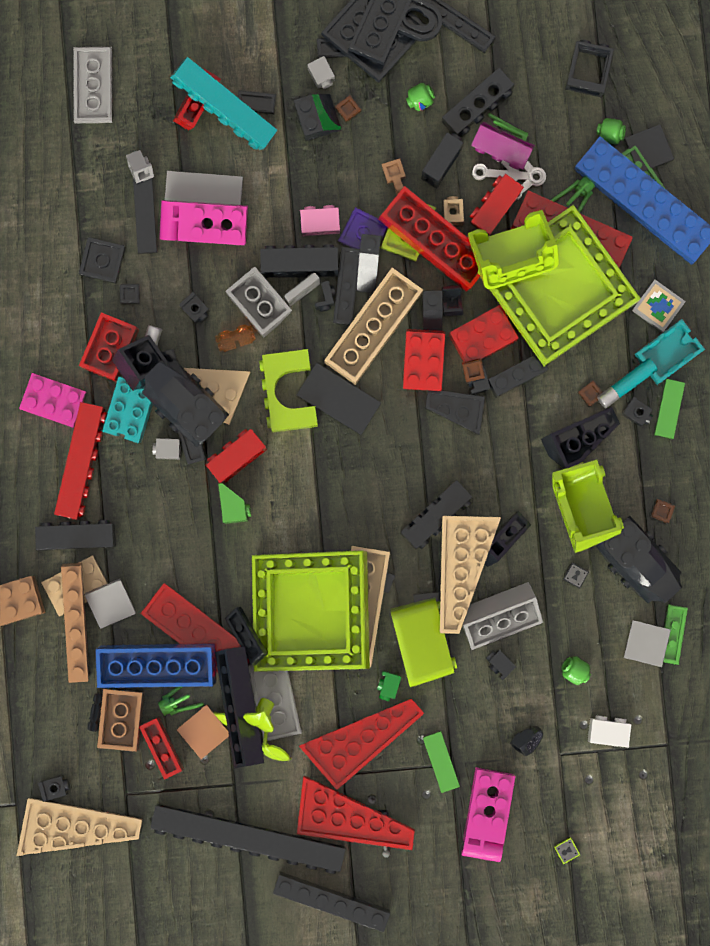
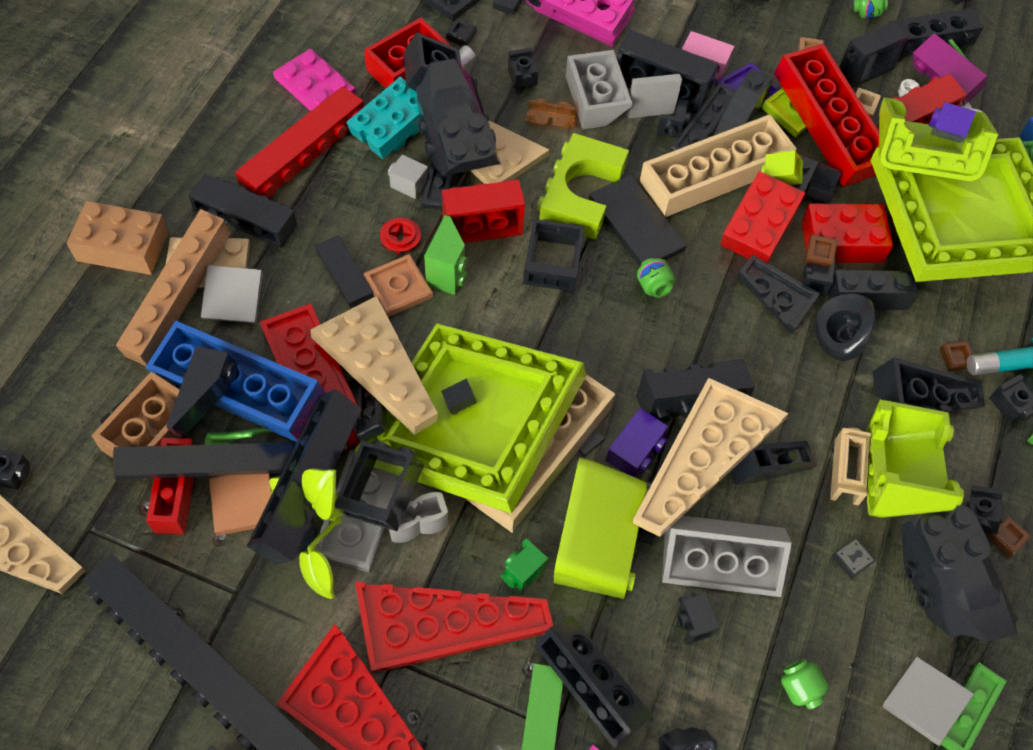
camera: 25 degrees right, 25 degrees down
none -> black tile [113,442,295,480]
none -> black slope [166,347,238,438]
none -> tan wing [311,296,438,435]
none -> black tile [315,235,374,308]
none -> black window [334,440,424,532]
none -> nougat tile [363,254,433,317]
none -> red gear [380,218,421,255]
none -> light grey brick [386,492,449,543]
none -> black tile [441,378,477,415]
none -> black window [523,219,585,292]
none -> black brick [534,616,652,748]
none -> dark purple brick [605,408,668,477]
none -> bright green head [637,258,675,298]
none -> lime brick [762,150,803,185]
none -> black hat [815,293,875,361]
none -> tan window [830,427,871,506]
none -> dark purple brick [928,102,976,143]
none -> black brick [969,485,1003,534]

